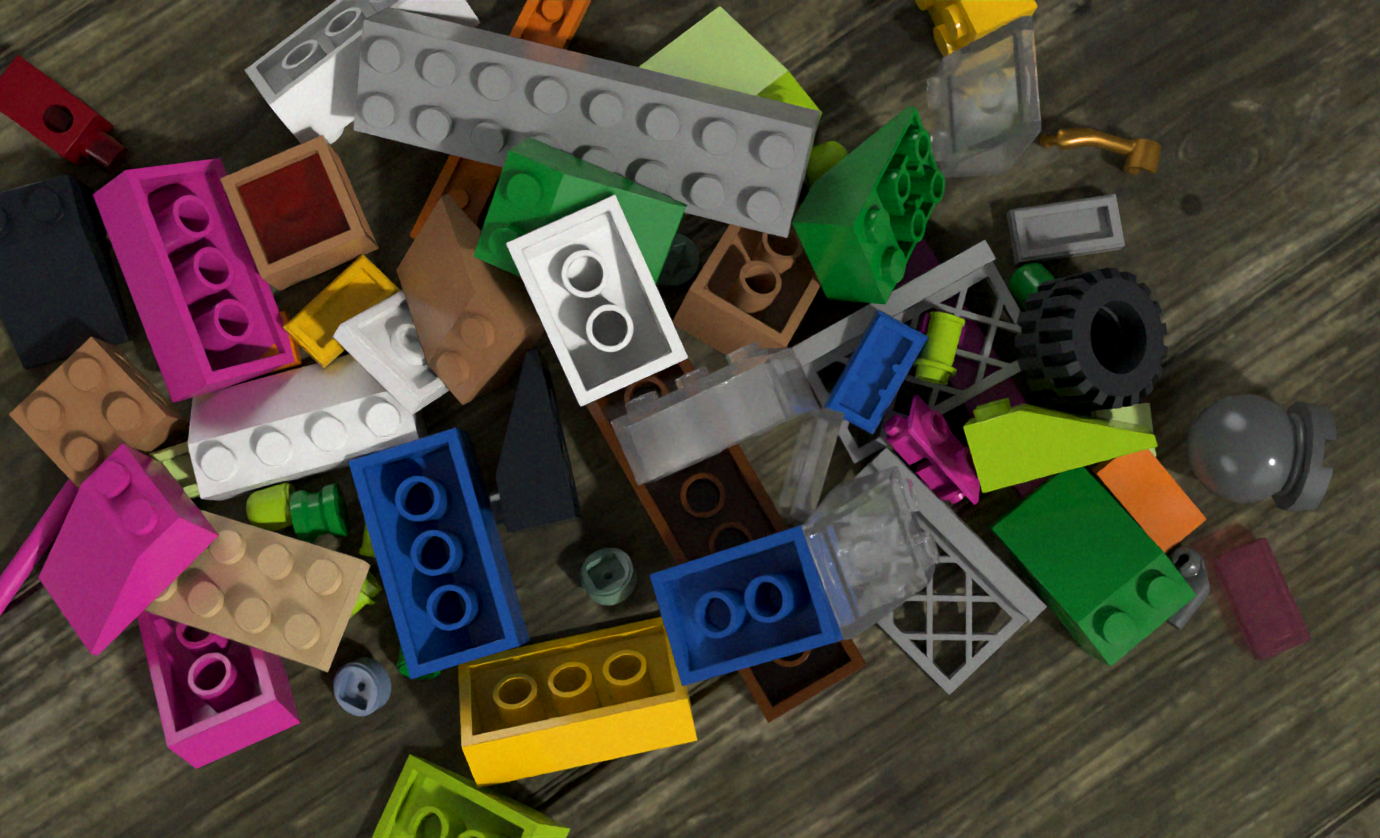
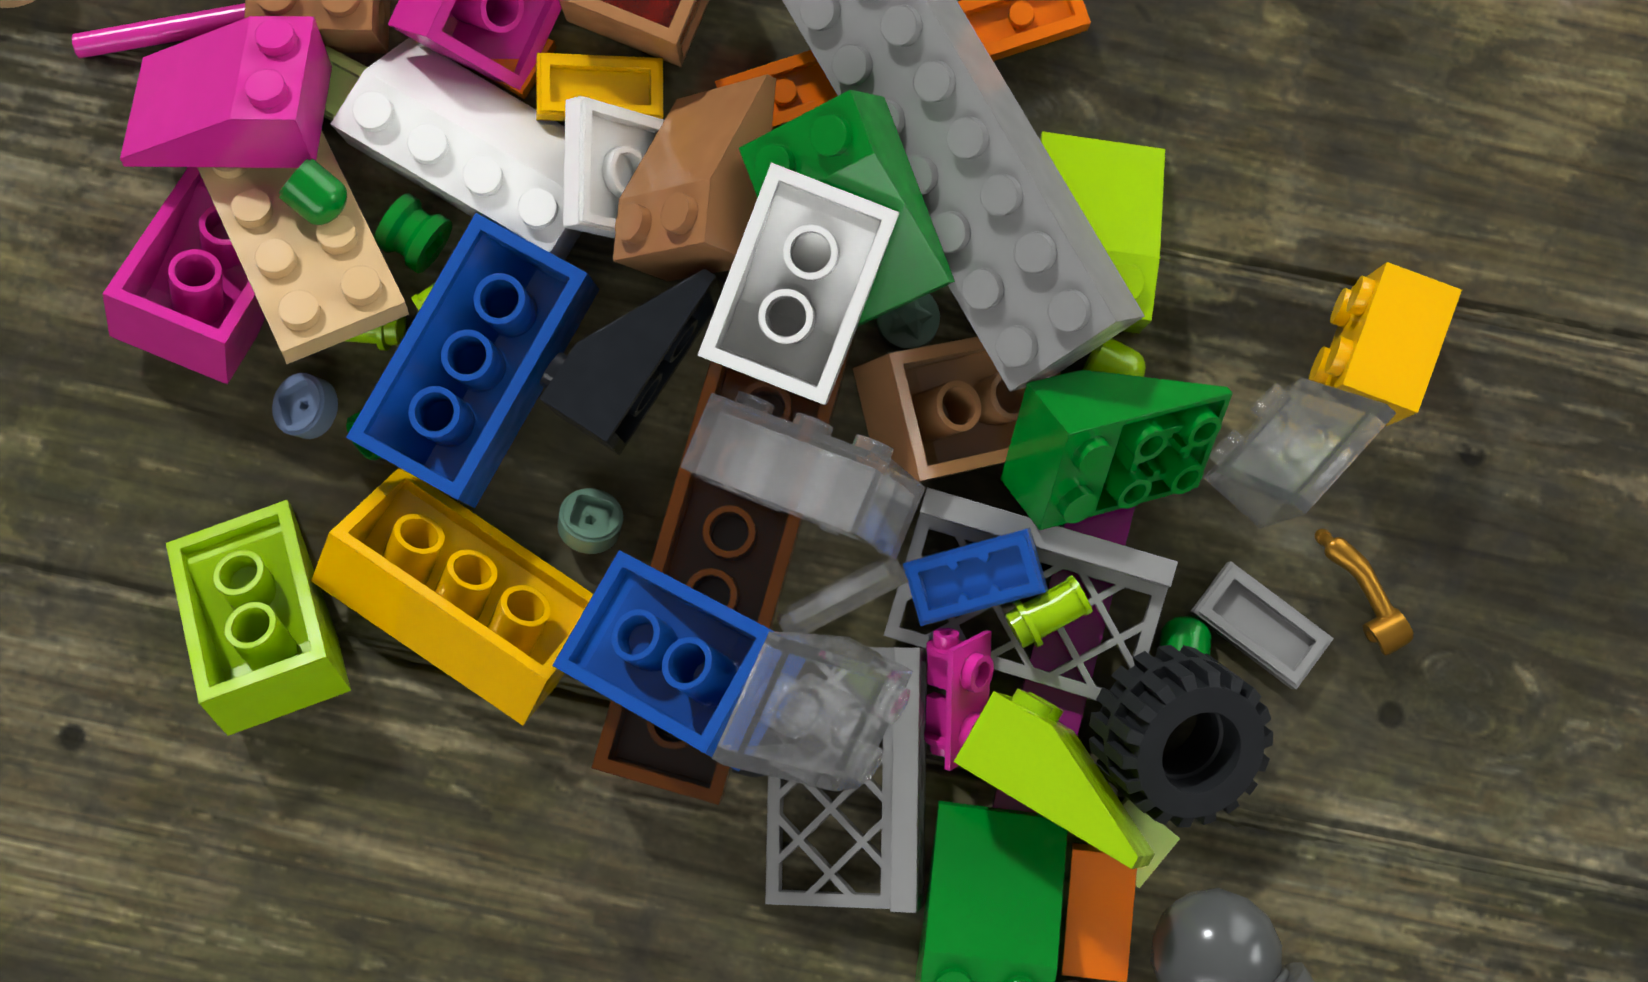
camera: 45 degrees right, 0 degrees up
lime piece [246,482,296,532] -> none
none -> green piece [279,158,347,225]

